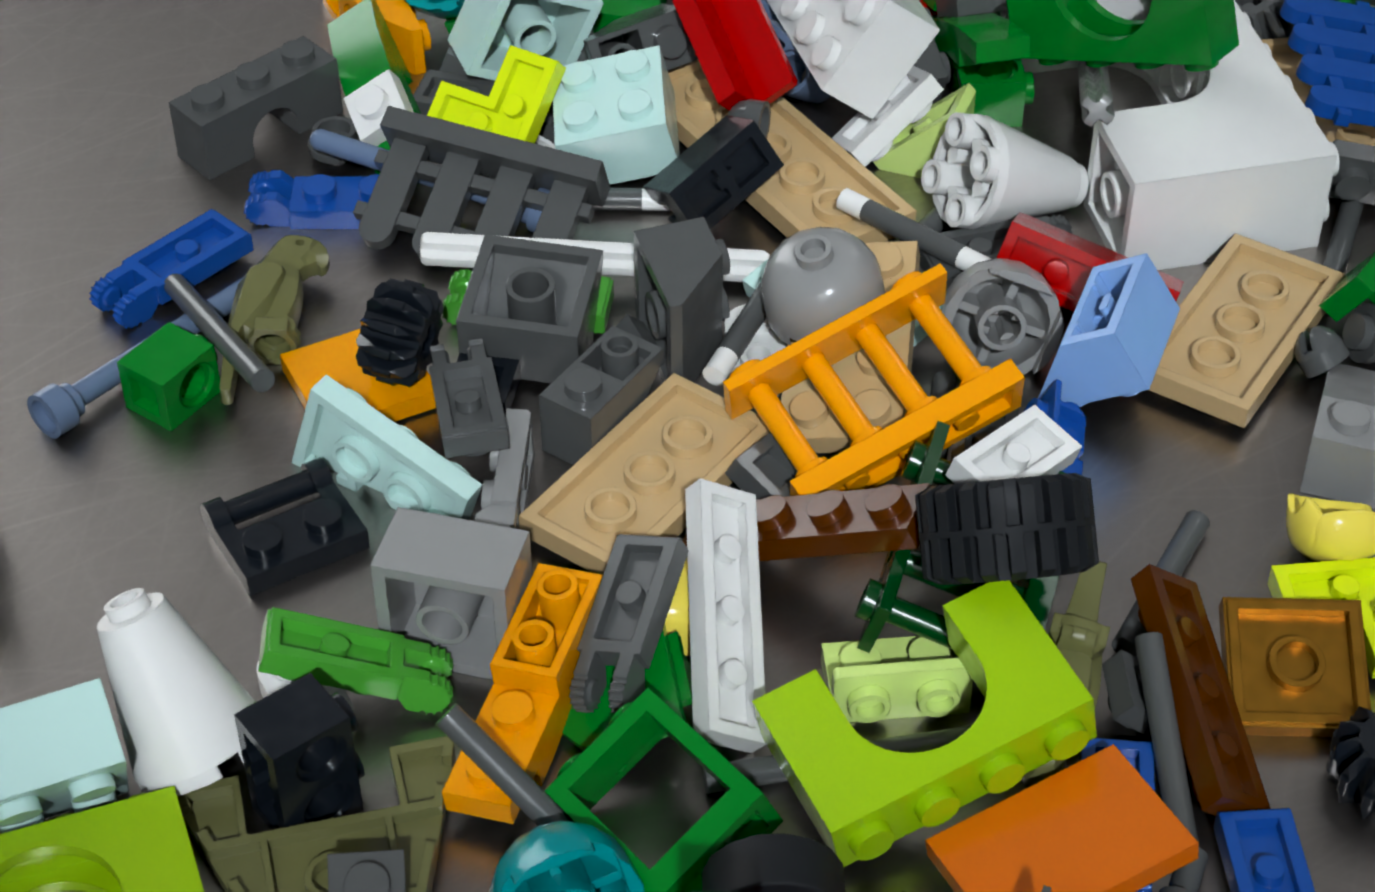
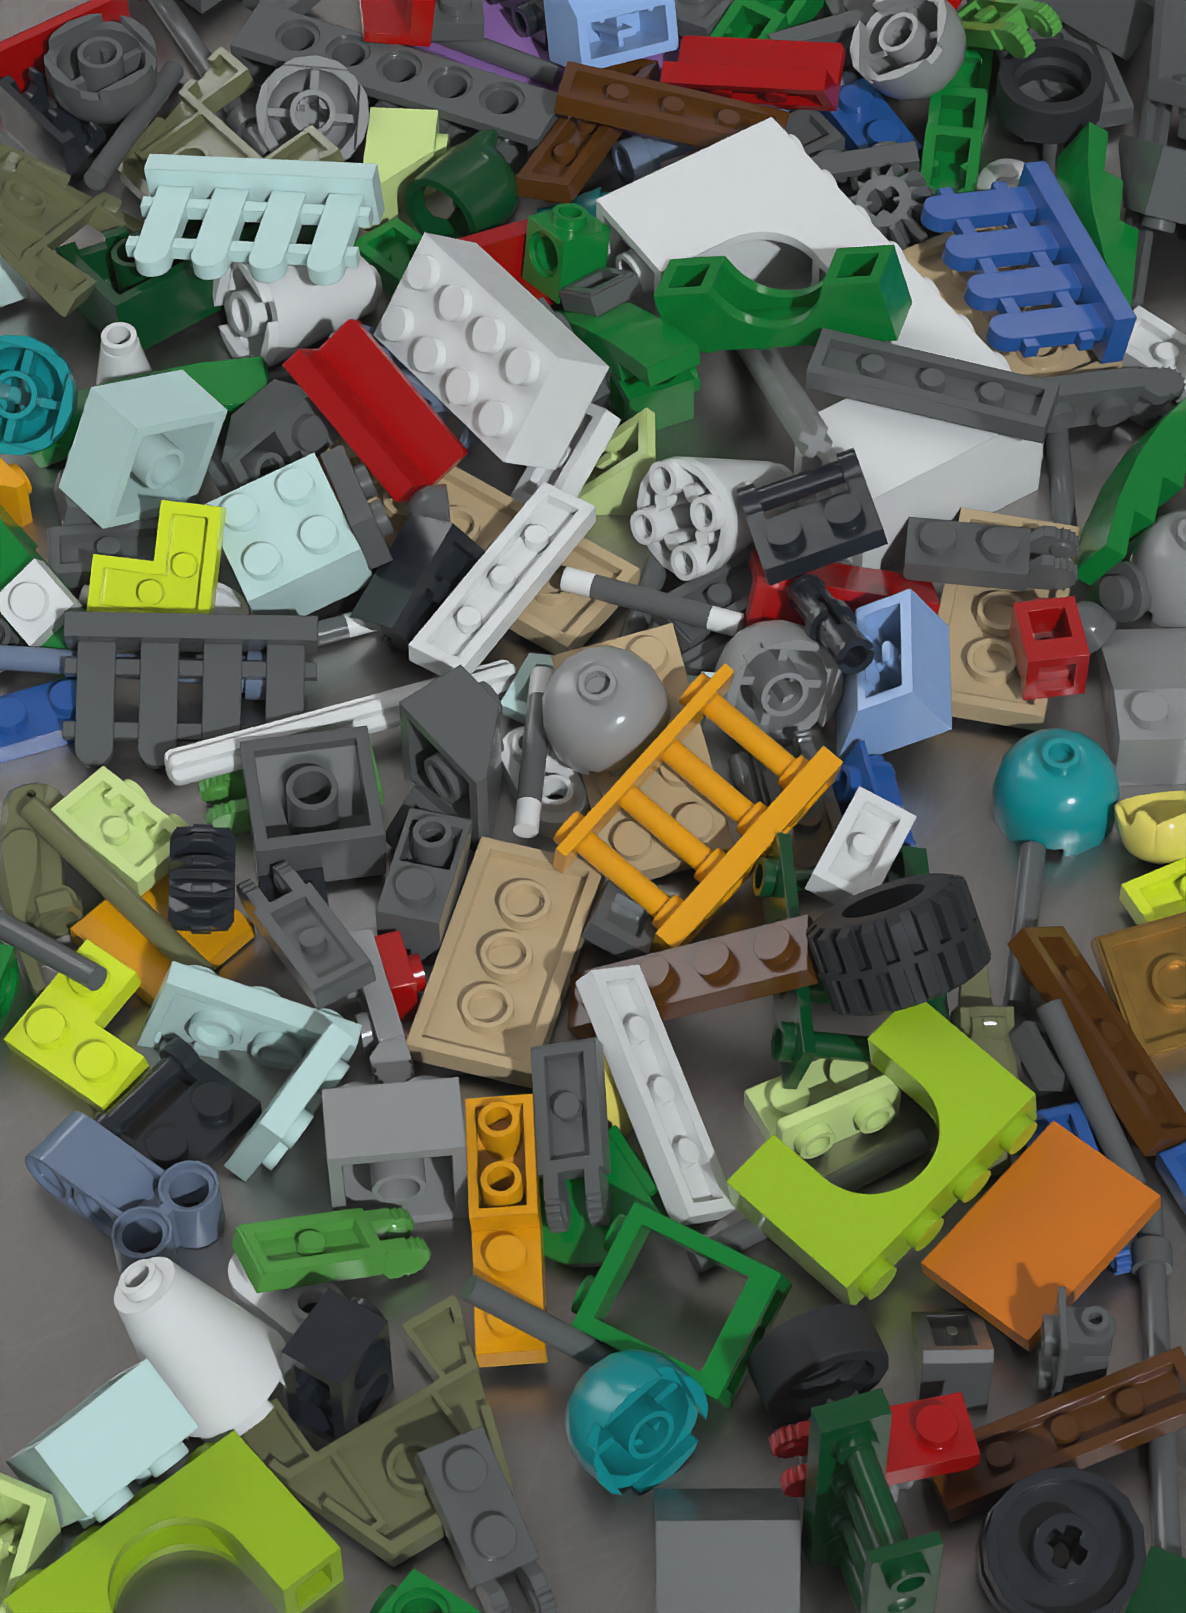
camera: 20 degrees left, 10 degrees up
none -> neon yellow plate [3,939,150,1114]
none -> olive bar [21,798,215,971]
none -> sand blue piece [25,1111,226,1277]
none -> yellowish green bracket [51,766,189,896]
none -> light aqua plate [224,1022,354,1182]
none -> dark grey plate [320,444,394,570]
none -> red plate [374,930,427,1024]
none -> white plate [408,482,596,676]
none -> black plate [736,447,888,586]
none -> black pin [787,574,875,674]
none -> dark grey plate [805,328,1060,444]
none -> dark grey hinge [903,517,1080,591]
none -> teal cylinder [992,728,1120,856]
none -> red brick [1009,596,1090,701]

